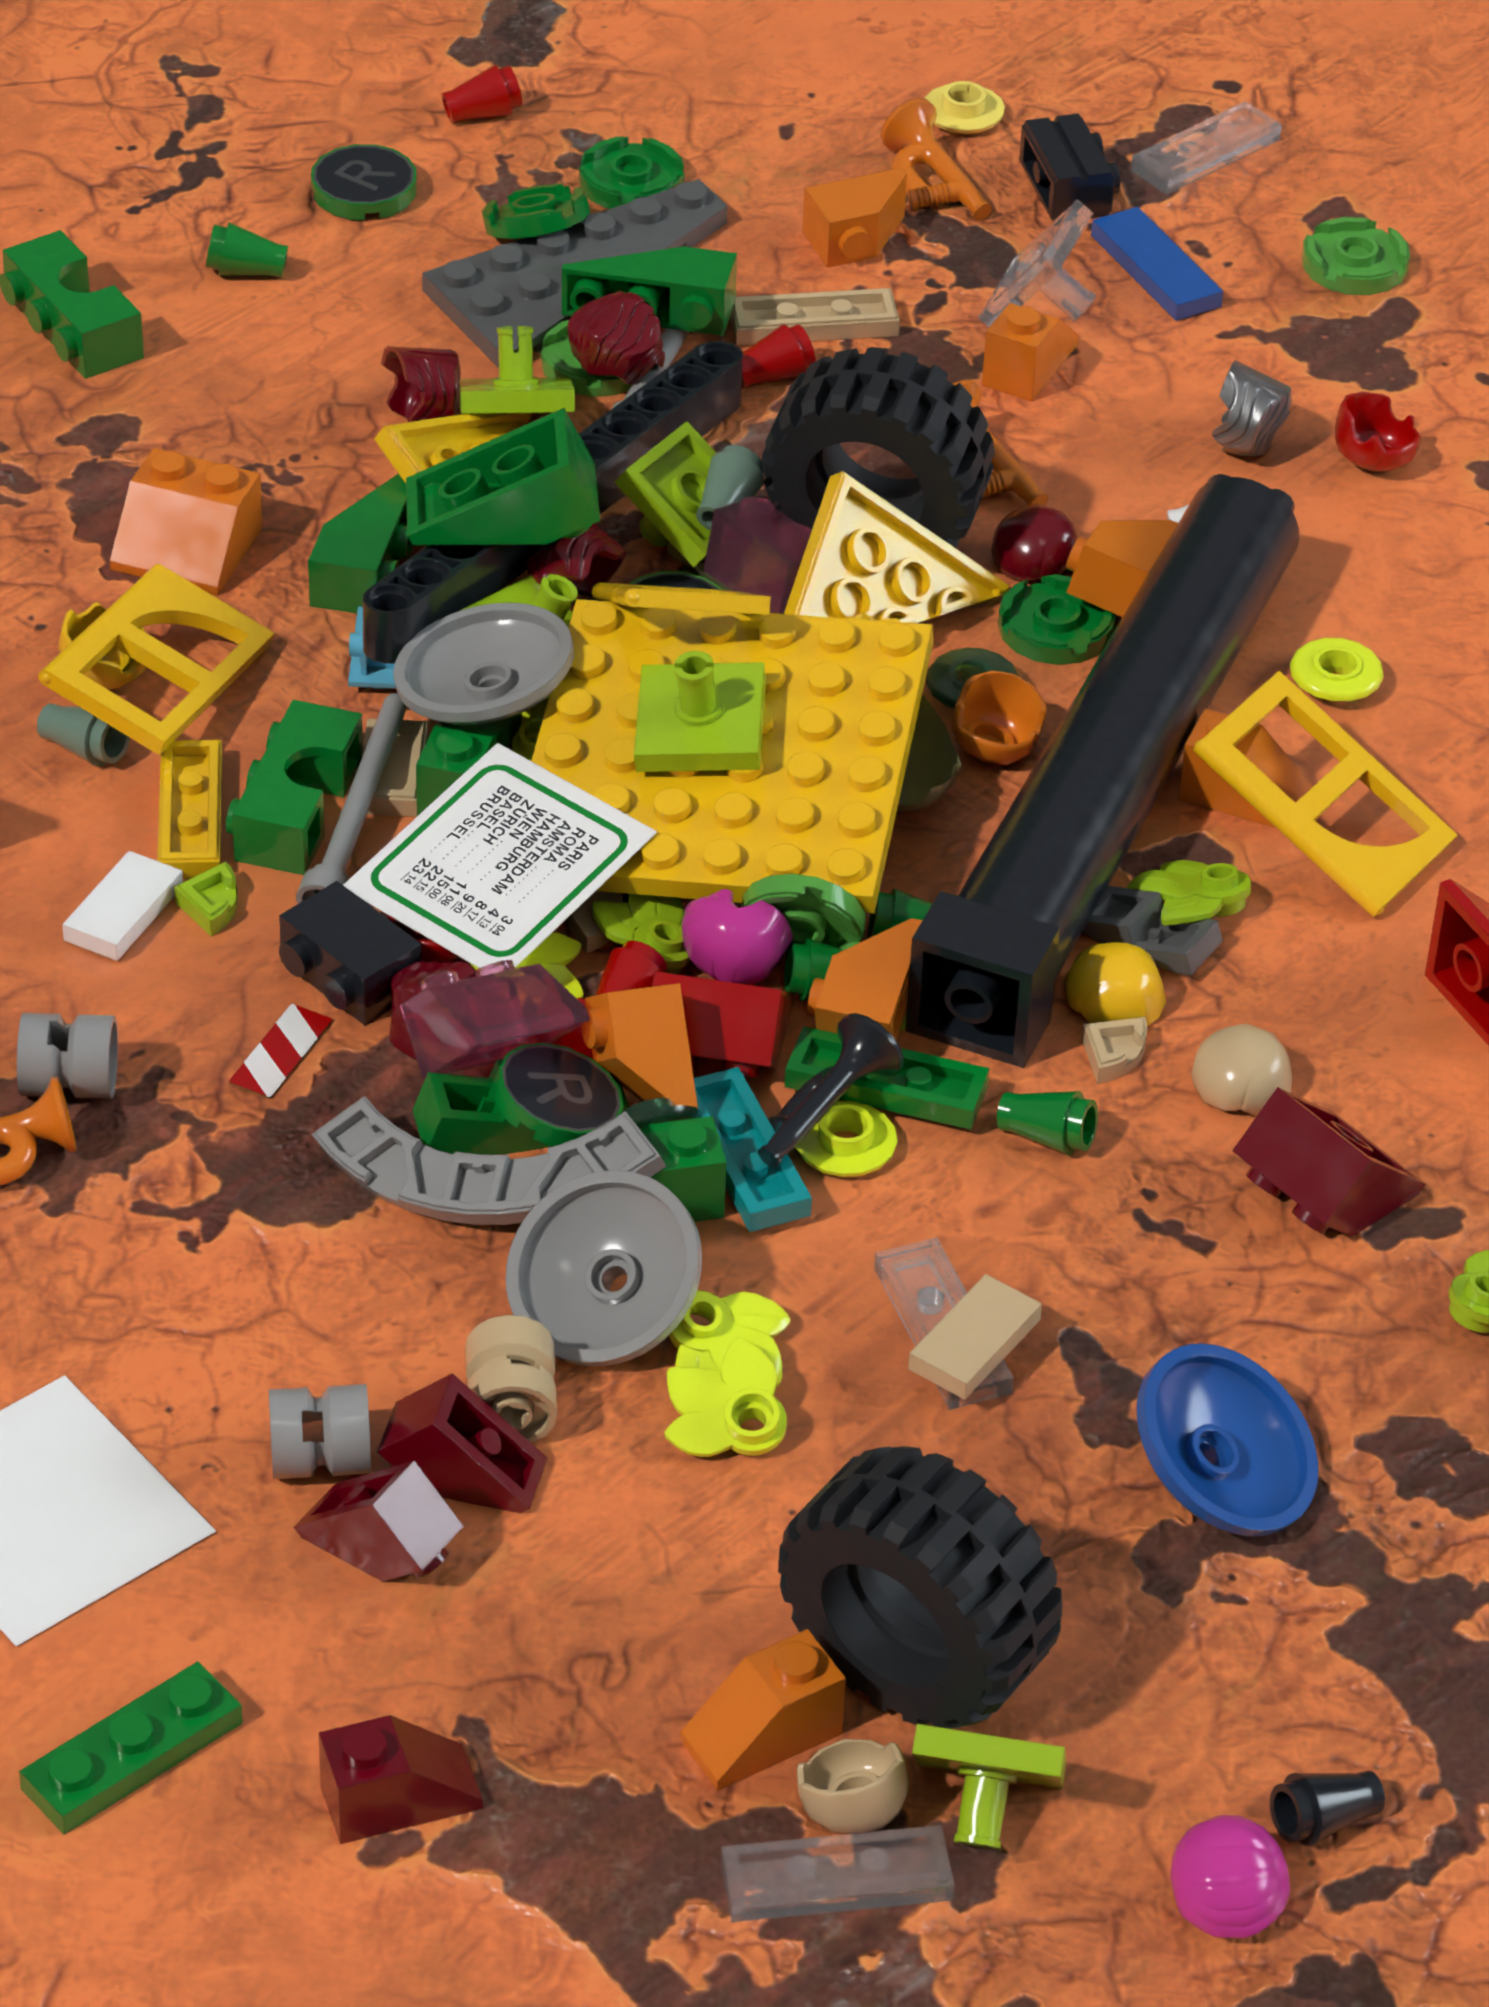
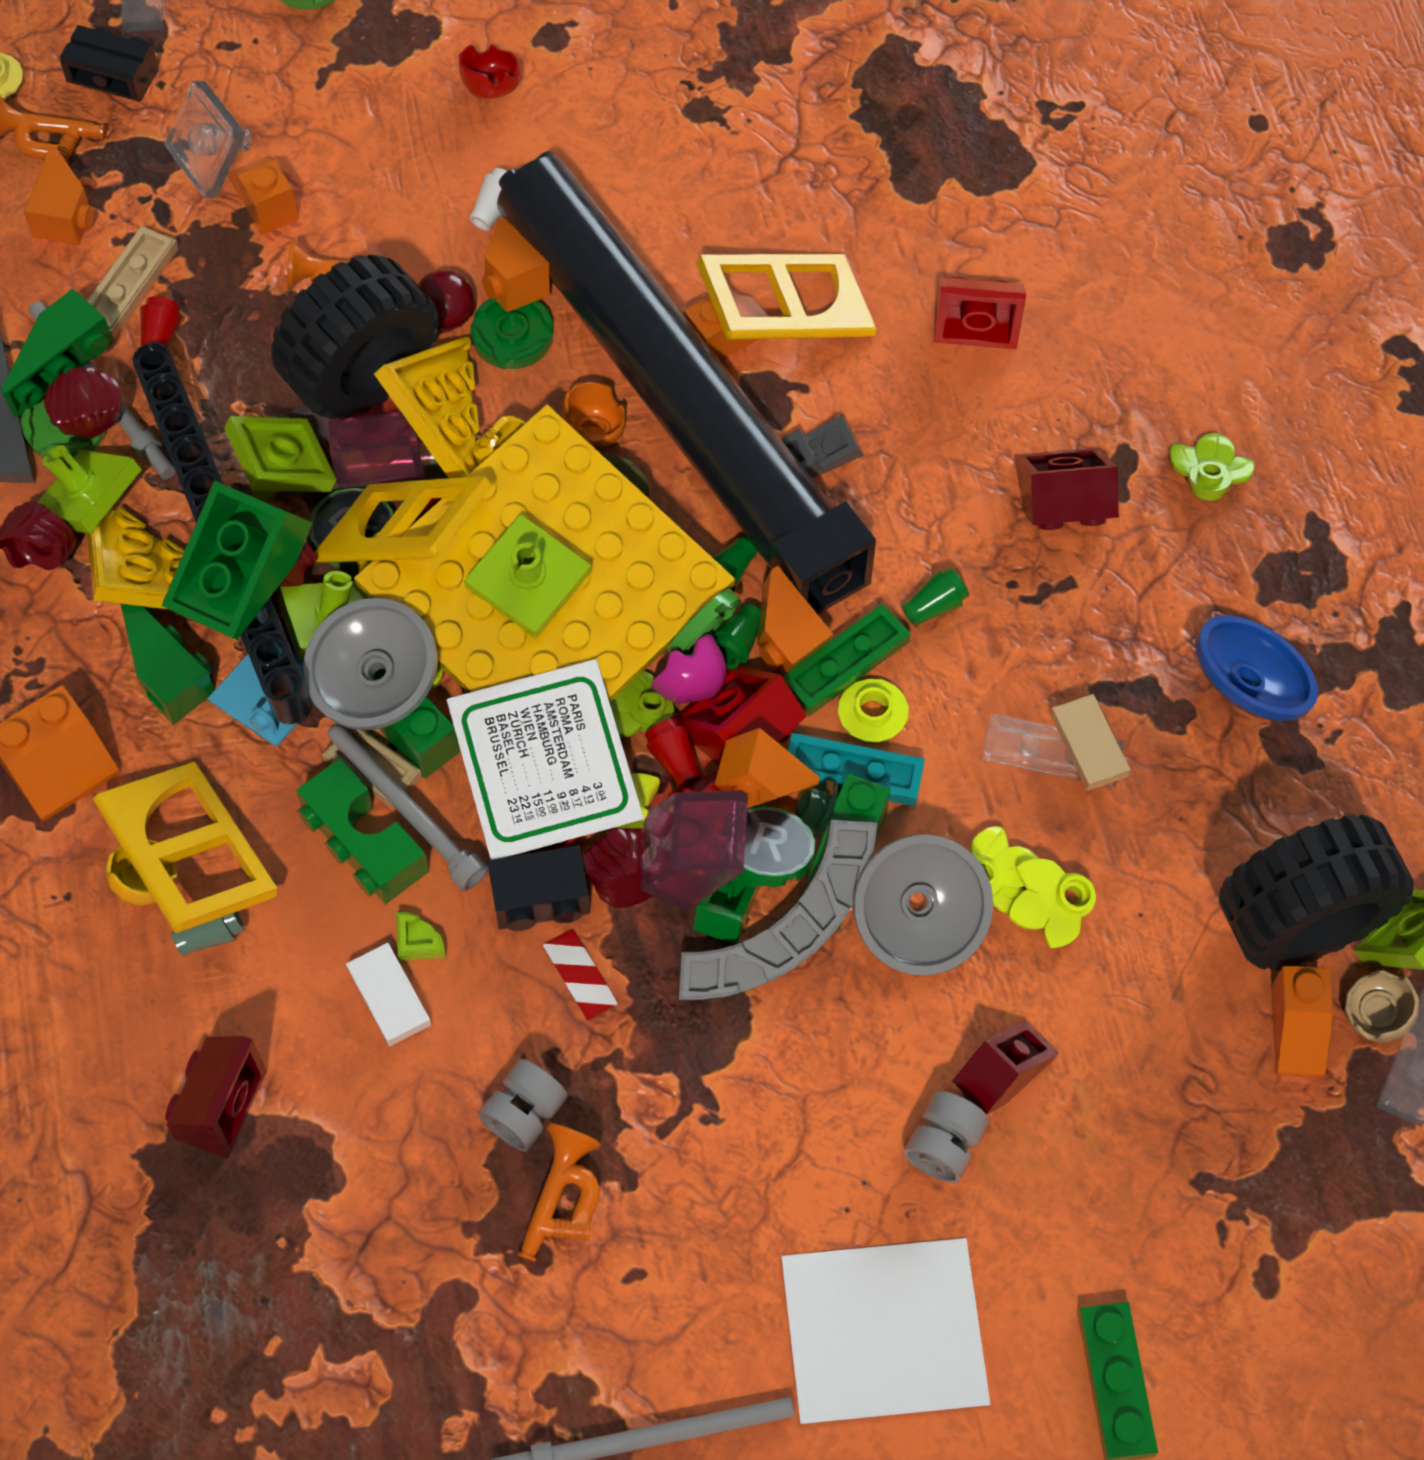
camera: 55 degrees left, 20 degrees up
yellow tile [157,740,223,879] -> none
dark red slope [294,1461,464,1582] -> none
dark red slope [318,1715,483,1844] -> none
tan wheel [465,1315,557,1443] -> none
sand green cone [696,445,764,532] -> none
black piece [758,1013,904,1168] -> none
clear green piece [926,647,1019,708] -> none
yellow hair [1063,942,1166,1026] -> none
tan tile [1082,1017,1147,1084] -> none
blue tile [1091,206,1223,321] -> none
lime plate [1126,860,1251,926] -> none
tan hair [1191,1024,1292,1116] -> none
flat silver hair [1212,360,1292,456] -> none
neon yellow piece [1290,638,1384,701] -> none

